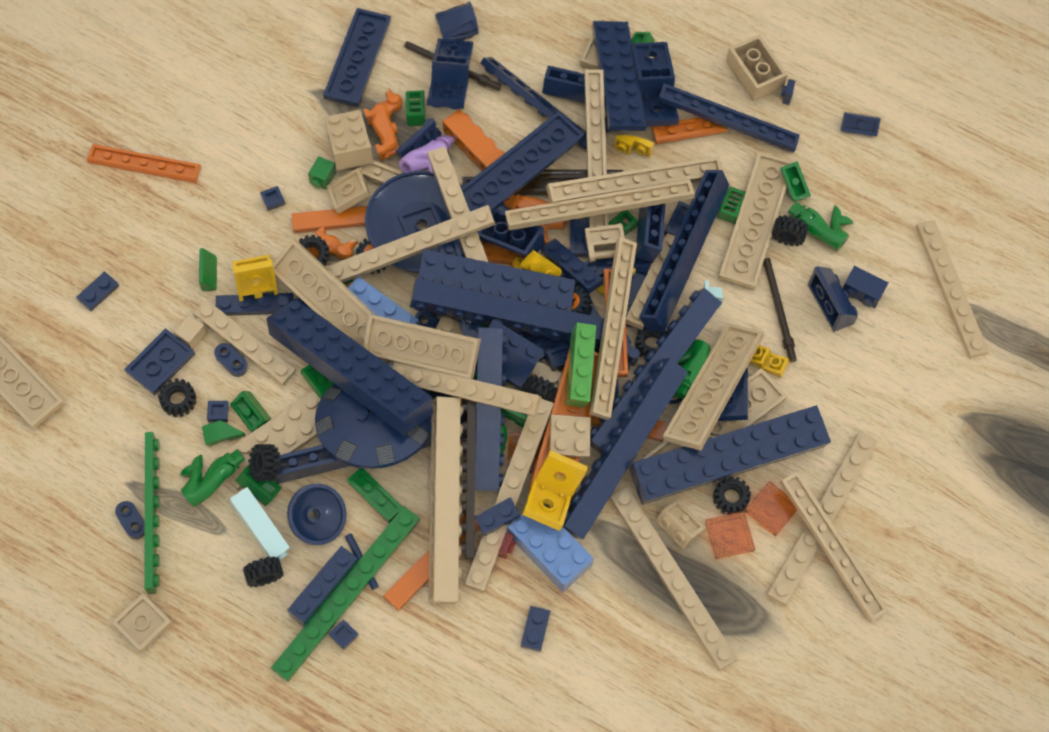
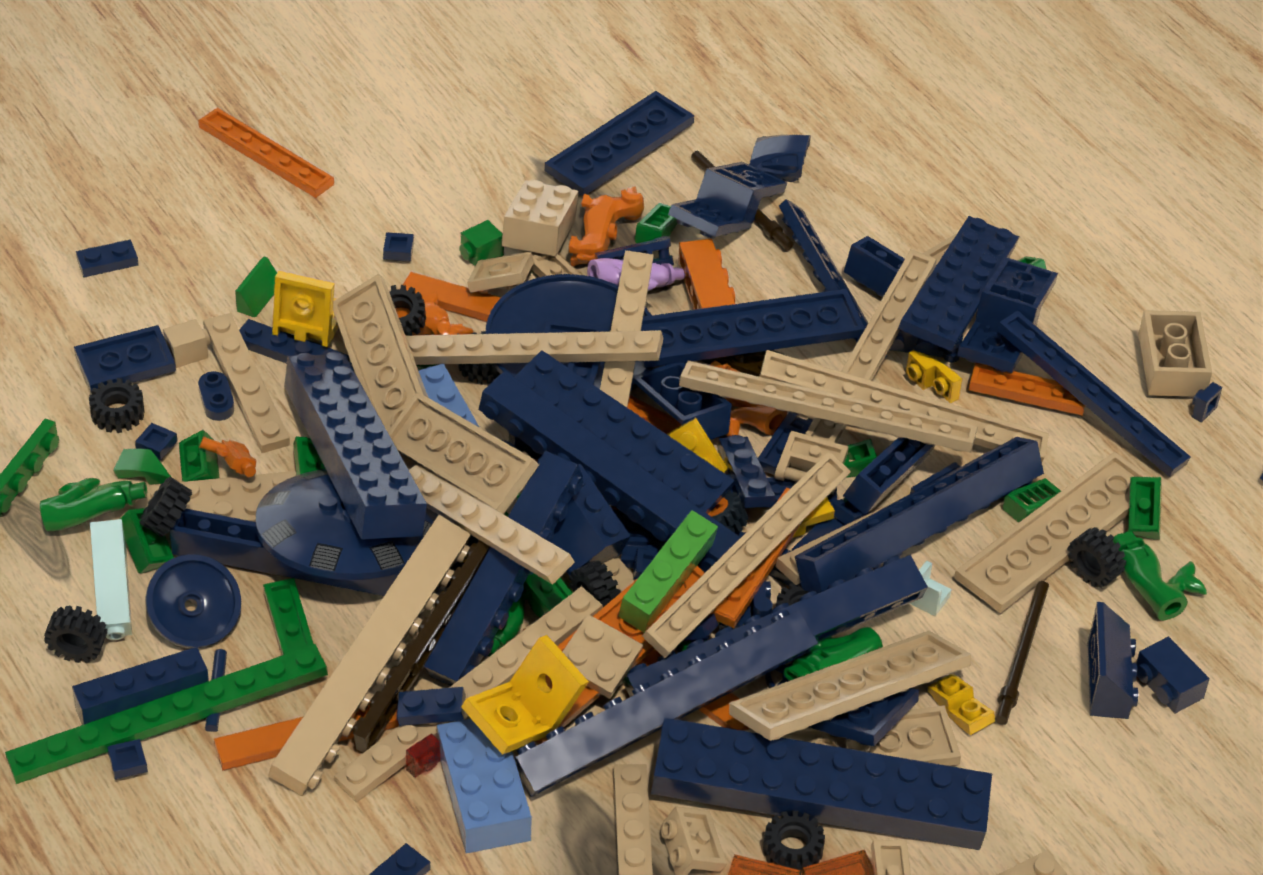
camera: 30 degrees right, 20 degrees down
none -> orange piece [199,436,256,477]

